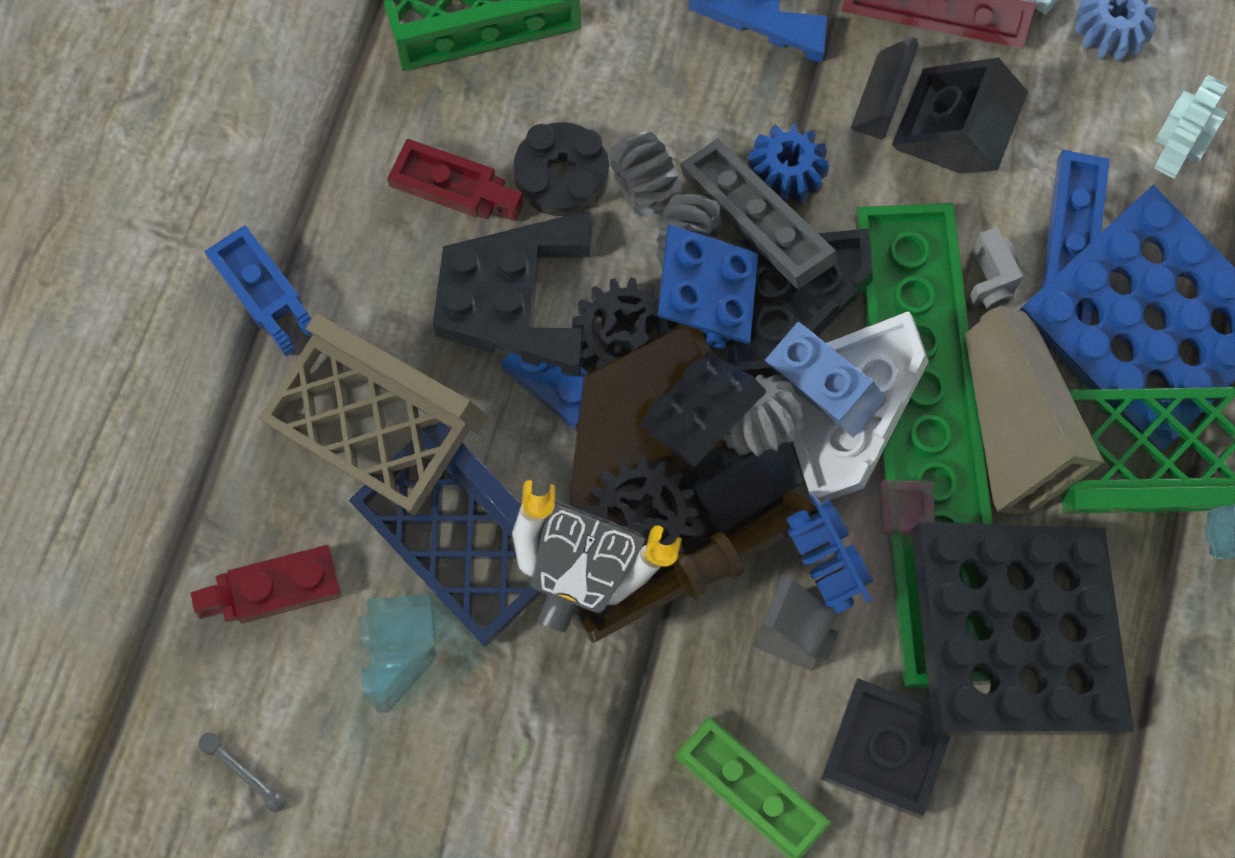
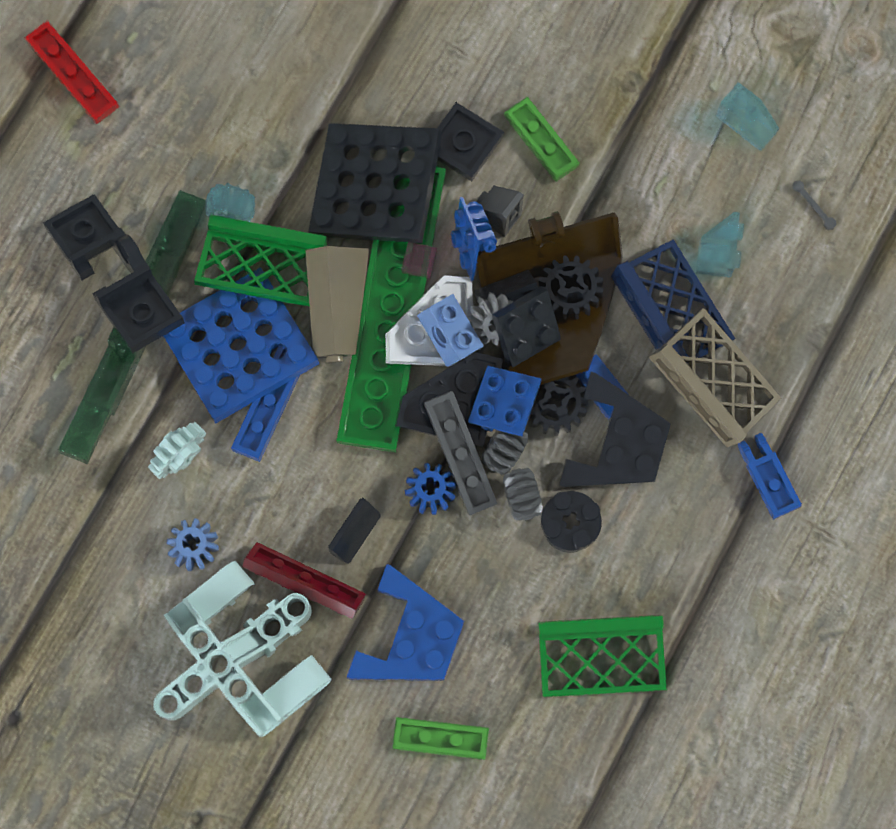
camera: 165 degrees left, 5 degrees up
dark red hinge [190,545,342,624] -> none
dark red hinge [387,139,524,221] -> none
torso [512,480,681,632] -> none
black slope [892,57,1028,174] -> none
light grey bracket [966,227,1023,312] -> none

